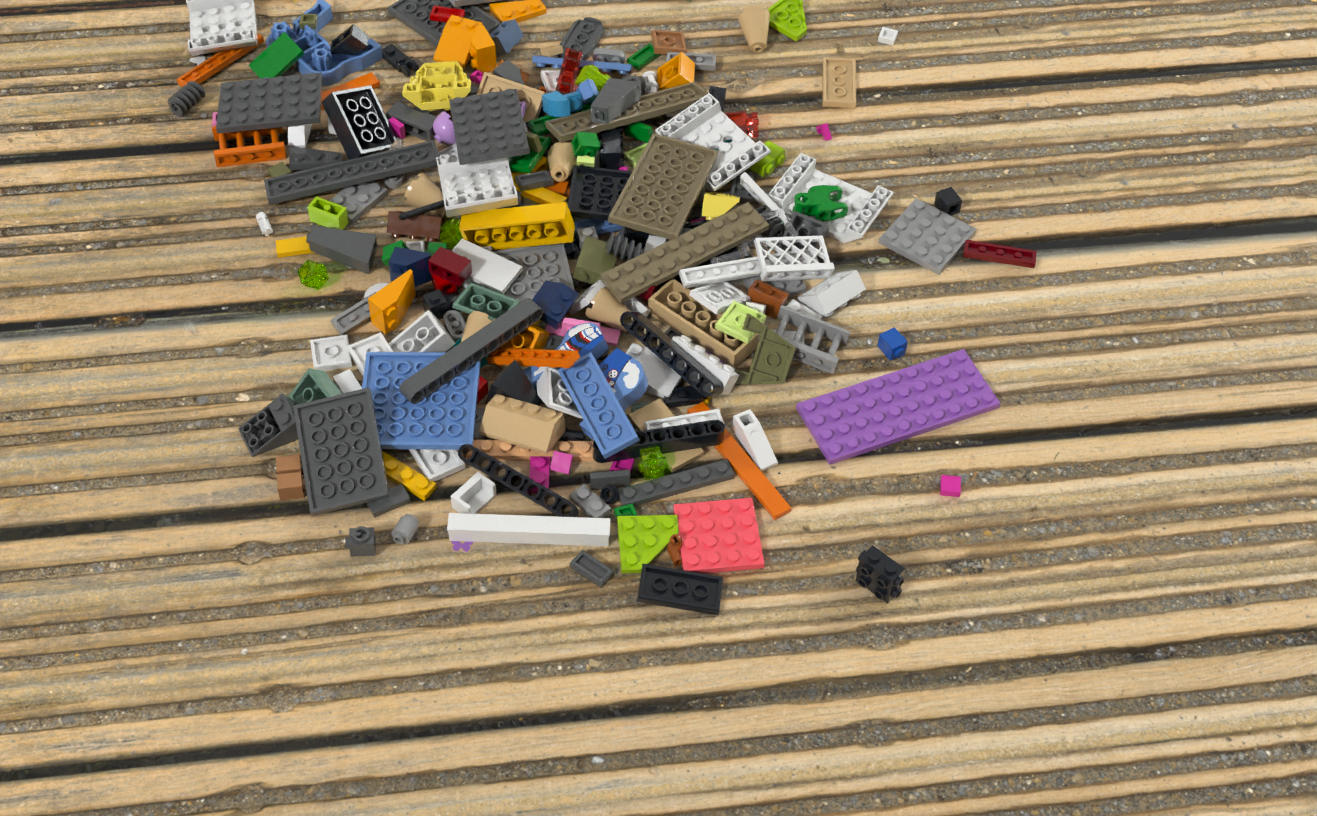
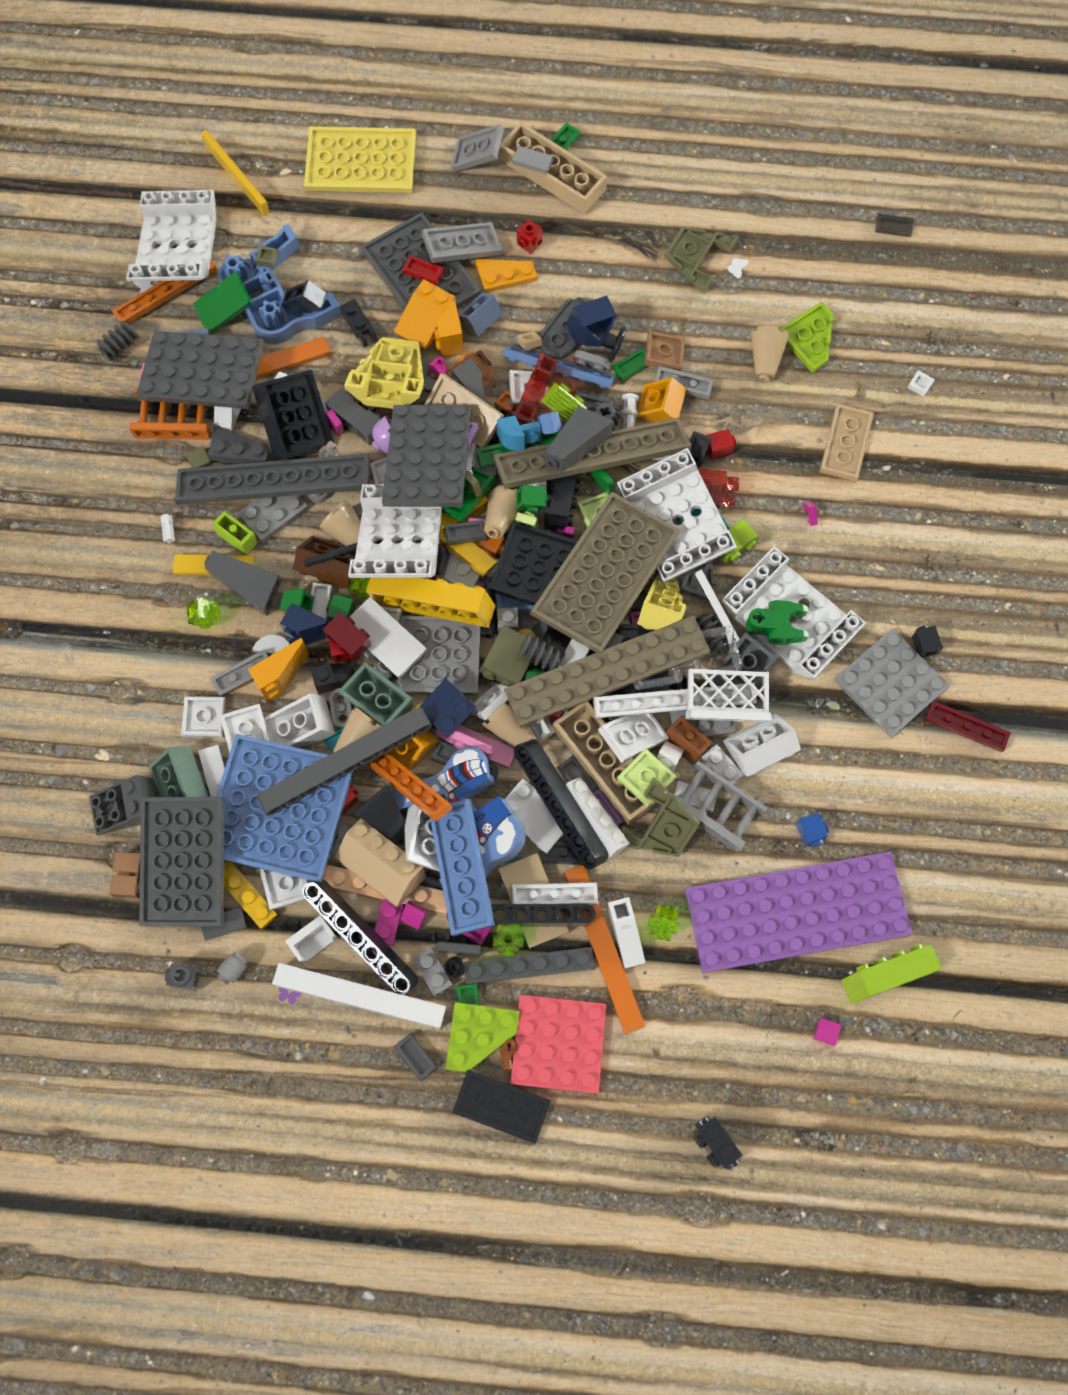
camera: 15 degrees right, 20 degrees up
none -> dark blue piece [566,295,627,362]
none -> clear neon green brick [647,903,680,942]
none -> red brick [707,429,736,460]
none -> lime wedge [841,944,942,1005]

